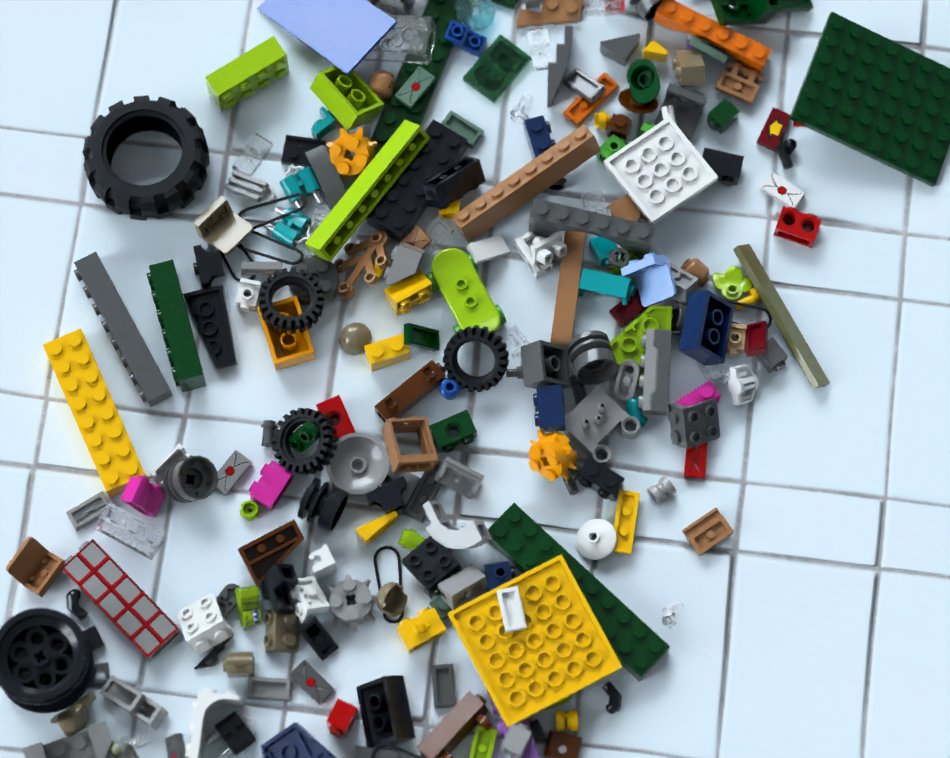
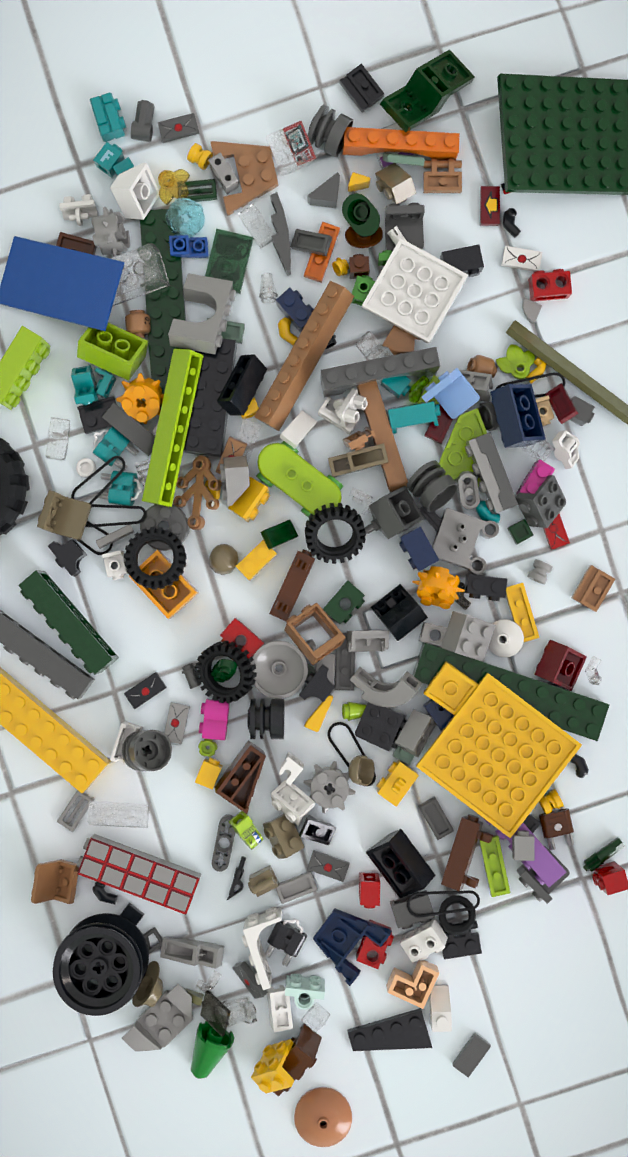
camera: 20 degrees left, 15 degrees up
dark pink brick [121,475,166,518] -> none
white bracket [177,593,235,656] -> none
black wing [183,285,237,369] -> none
light grey tile [224,170,269,203] -> none
black brick [262,563,299,614] -> none
sand green tile [395,66,435,109] -> none
blue piece [439,378,460,400] -> none
white tile [497,586,527,633] -> none
dark grey bush [607,248,629,267] -> none
dark green brick [707,98,740,134] -> none
none -> teal brick [71,365,98,405]
none -> black tile [124,672,167,709]
none -> light grey arch [168,273,236,354]
none -> yellow brick [195,757,223,790]
none -> yellow arm [278,317,298,346]
none -> dark tan slope [328,443,389,477]
none -> medium nougat plate [343,427,376,451]
none -> black slope [370,584,428,641]
none -> light grey brick [418,622,447,647]
none -> yellow tile [423,661,478,715]
none -> light grey brick [441,611,496,662]
none -> dark green tile [507,519,534,545]
none -> light grey tile [522,298,542,324]
none -> dark red slope [534,640,587,691]

